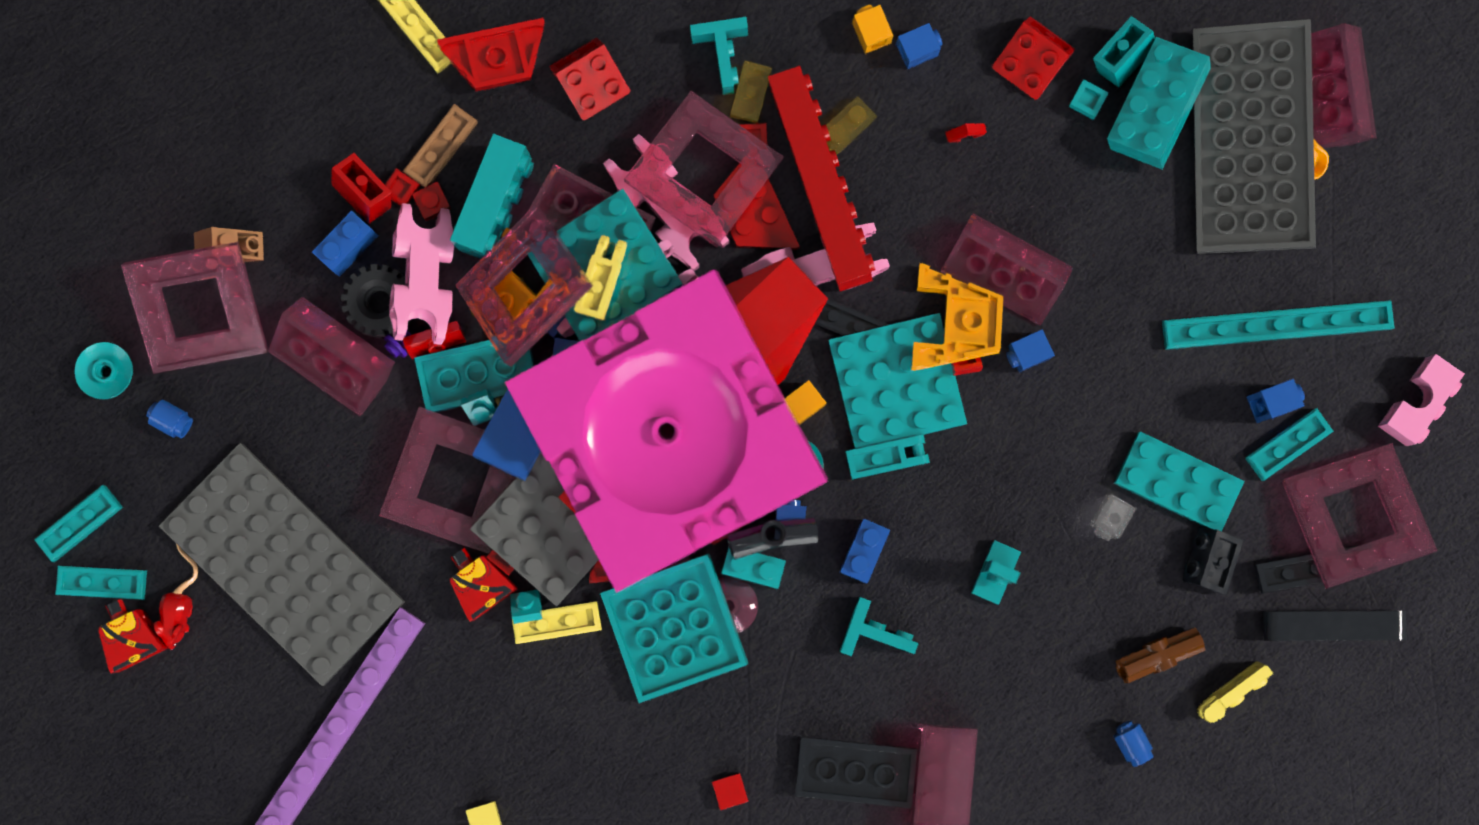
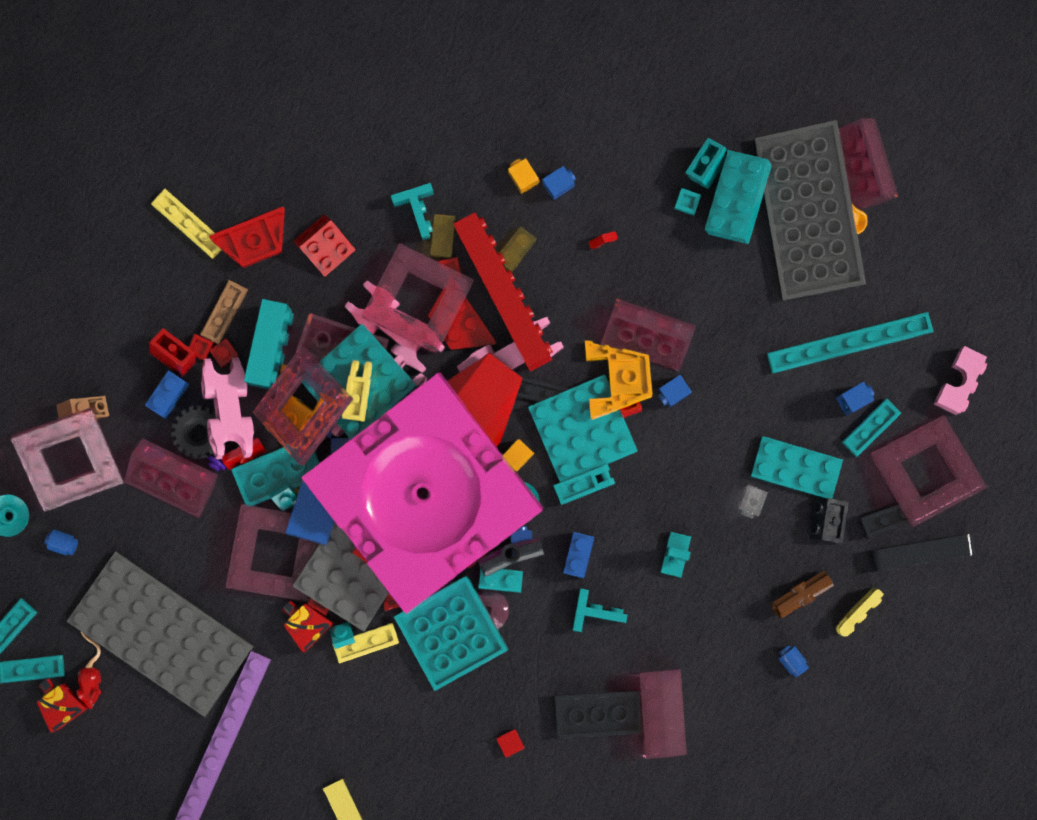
camera: 10 degrees left, 0 degrees up
red bracket [992,16,1075,100] -> none

